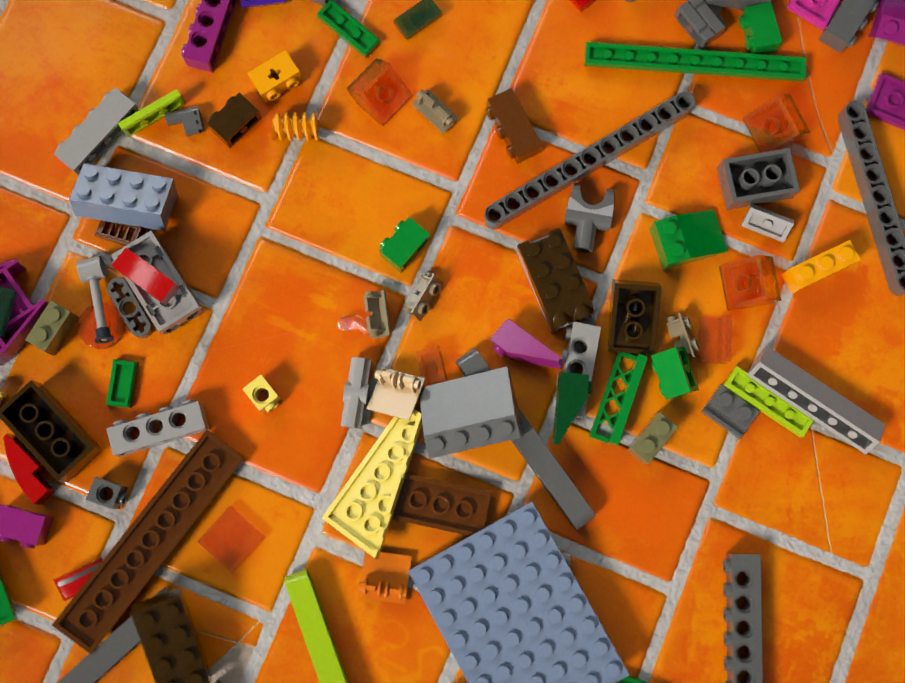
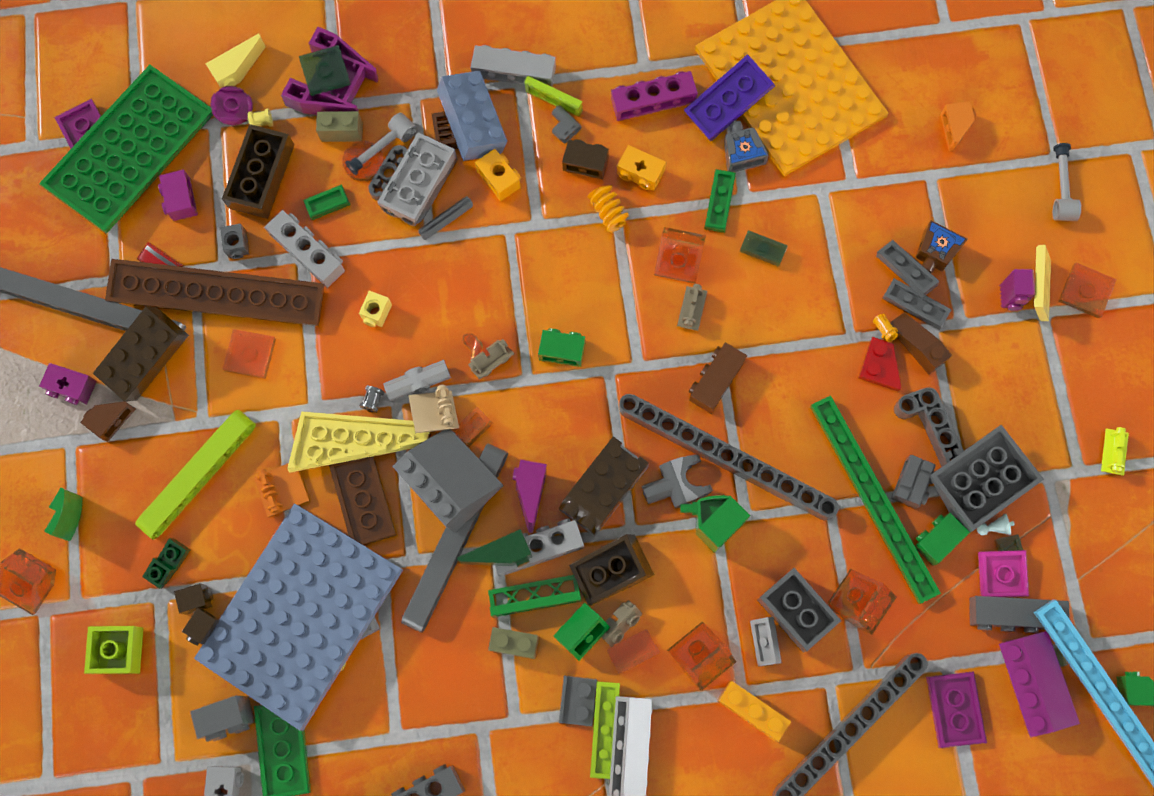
camera: 70 degrees right, 5 degrees down
red slope [3,434,56,505] -> none
red slope [111,248,180,305] -> none
dark tan hinge [404,272,443,321] -> none
green slope [649,209,728,271] -> none
none -> dark grey bush [359,385,385,413]
none -> dark grey axle [418,196,473,240]
none -> light orange brick [475,149,521,201]
none -> green piece [680,495,751,553]

